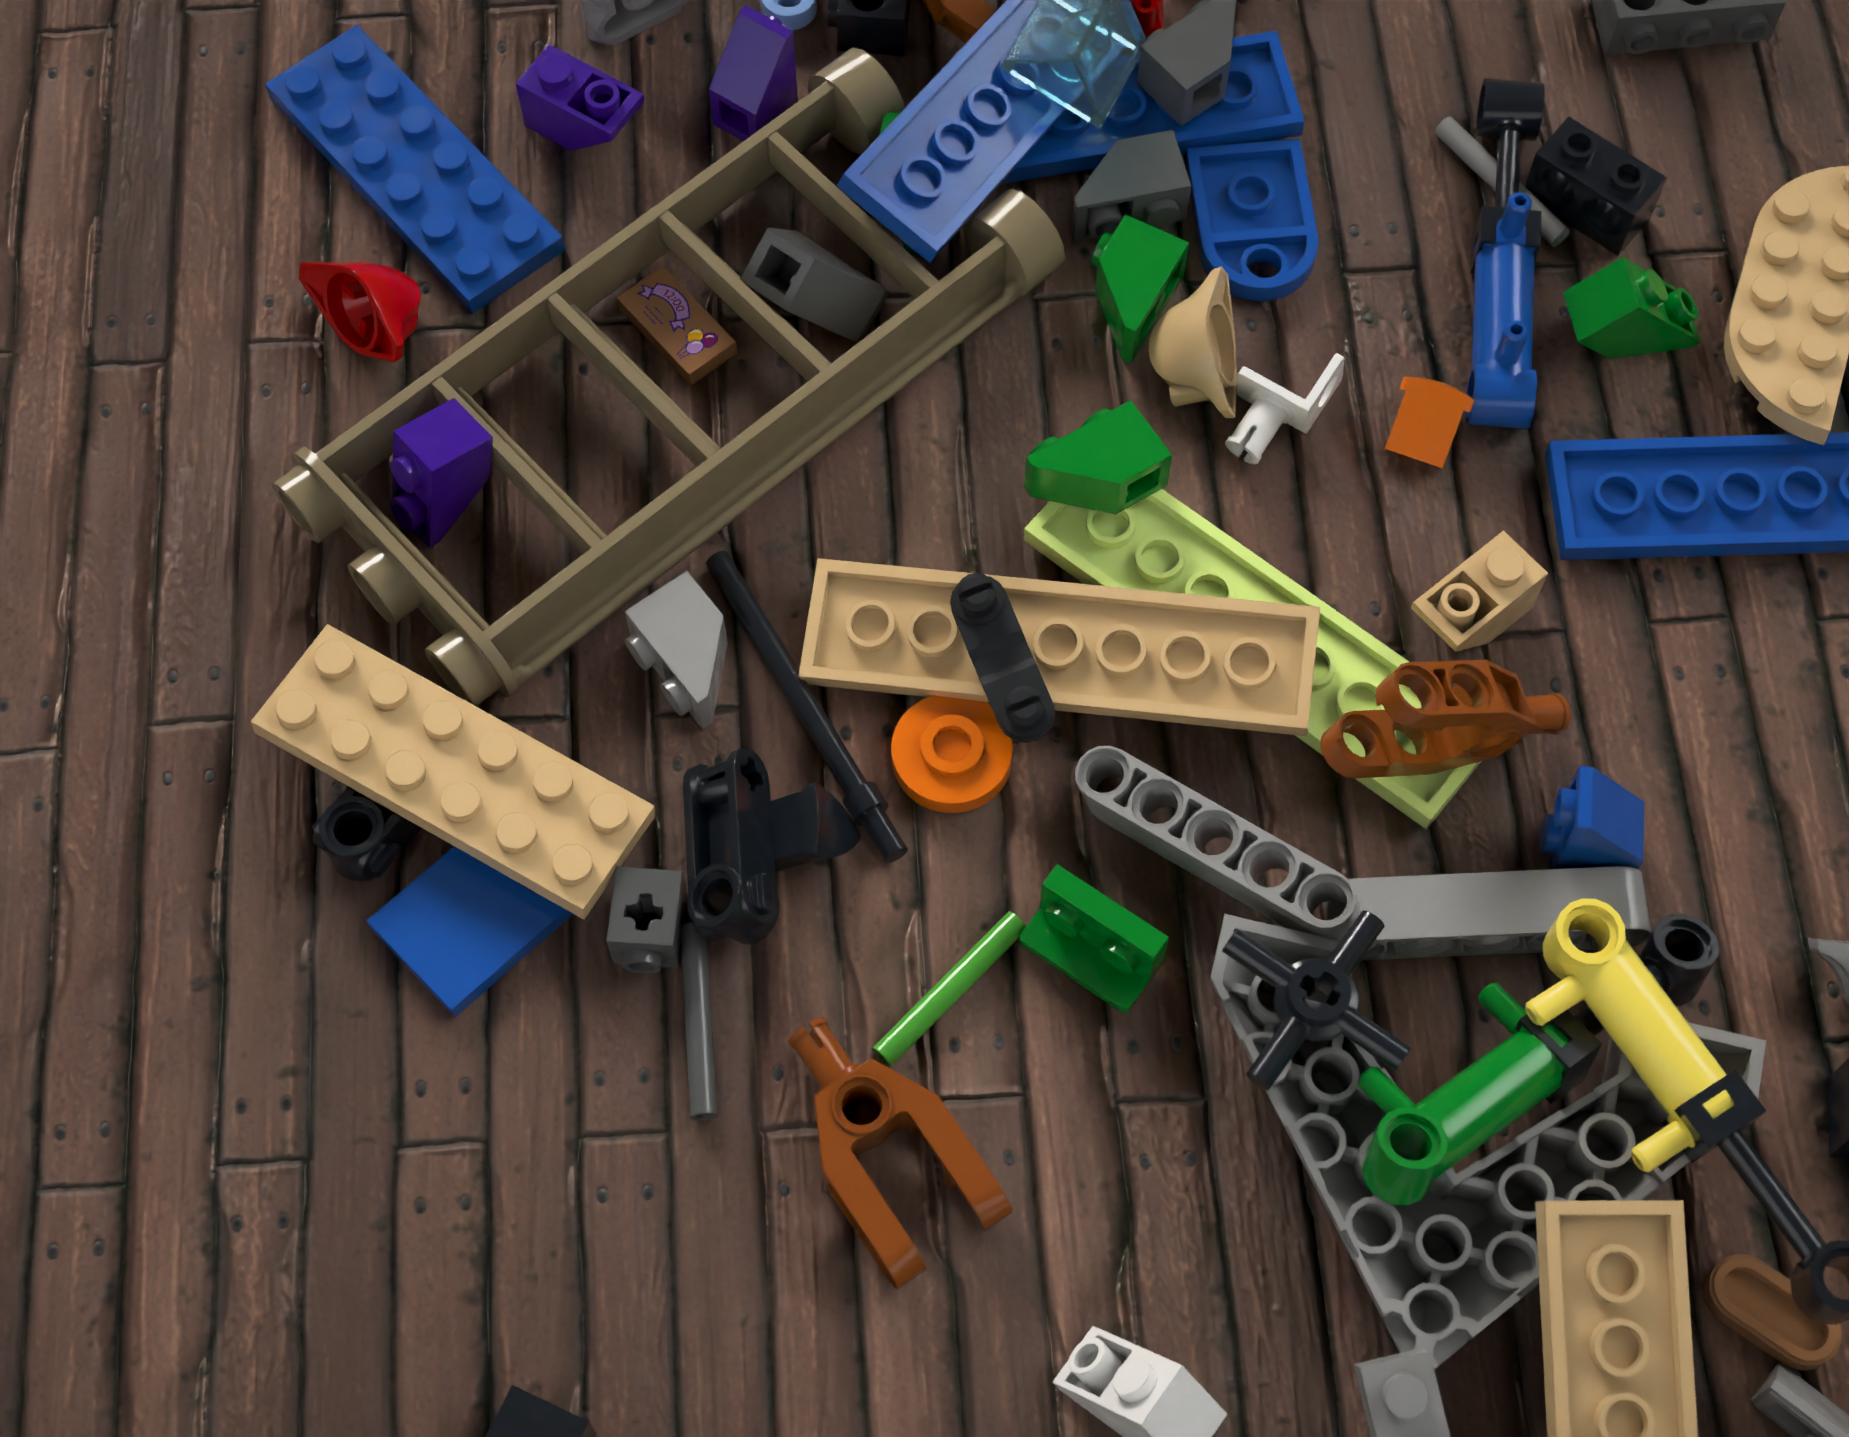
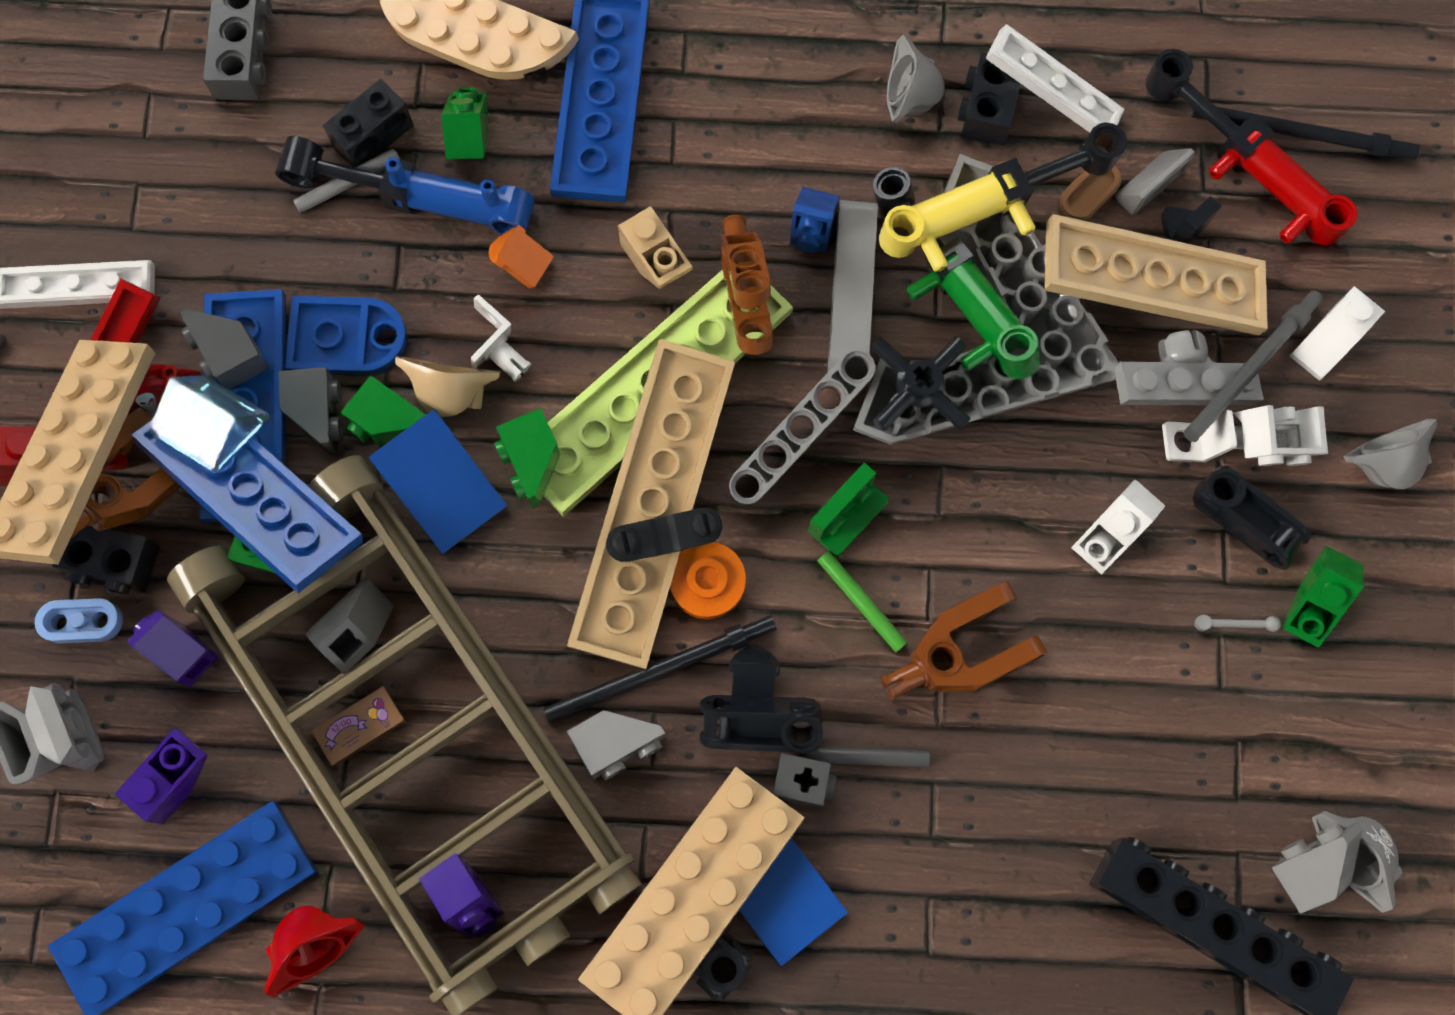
camera: 85 degrees left, 10 degrees up
none -> blue tile [368,409,507,554]

